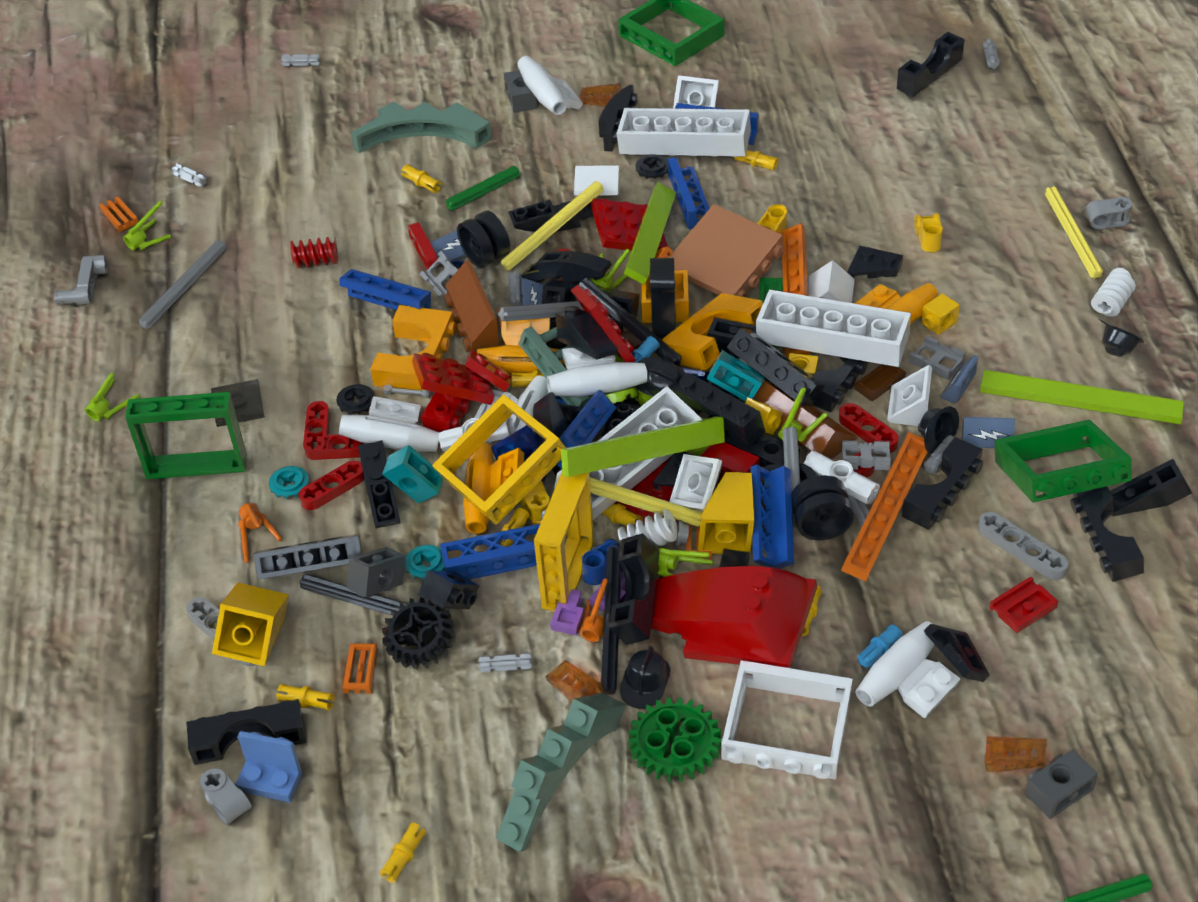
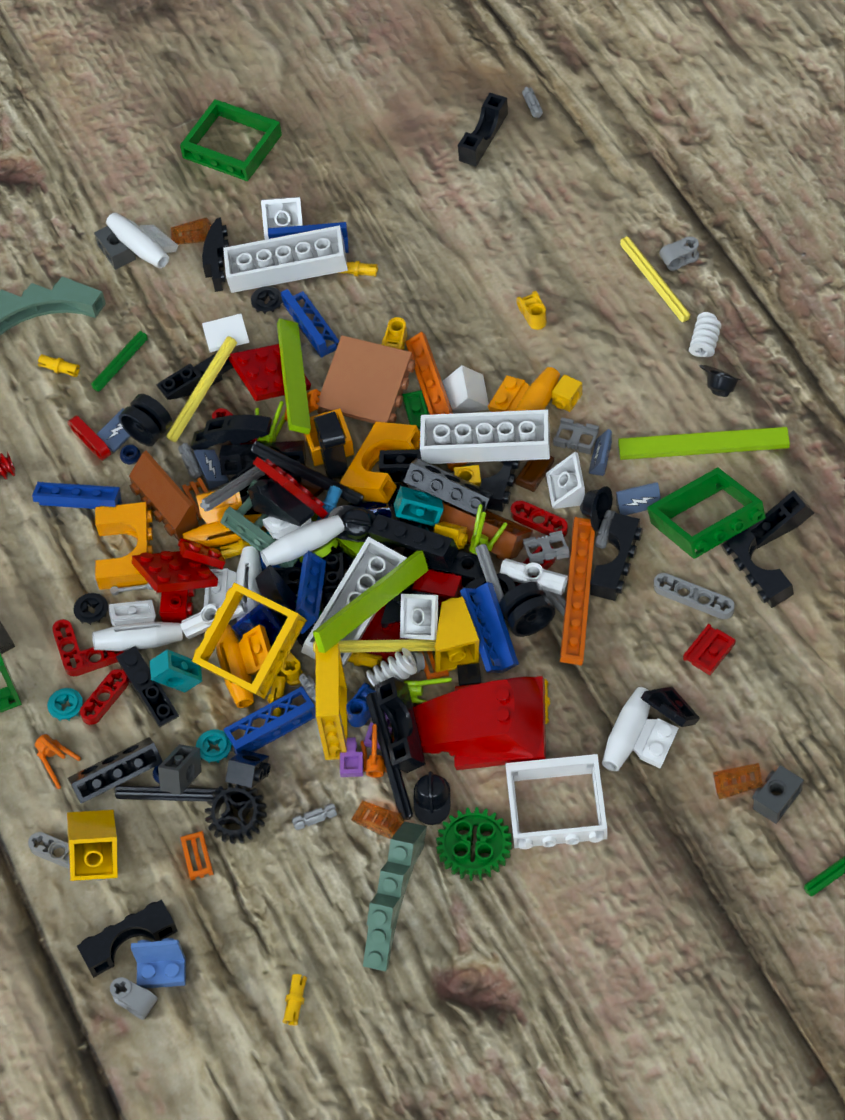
camera: 15 degrees left, 10 degrees up
yellow pin [276,683,335,711] -> none
light grey piece [419,251,458,299] -> none
black wing [847,246,903,279] -> none
dark azure axle [858,625,903,668] -> none

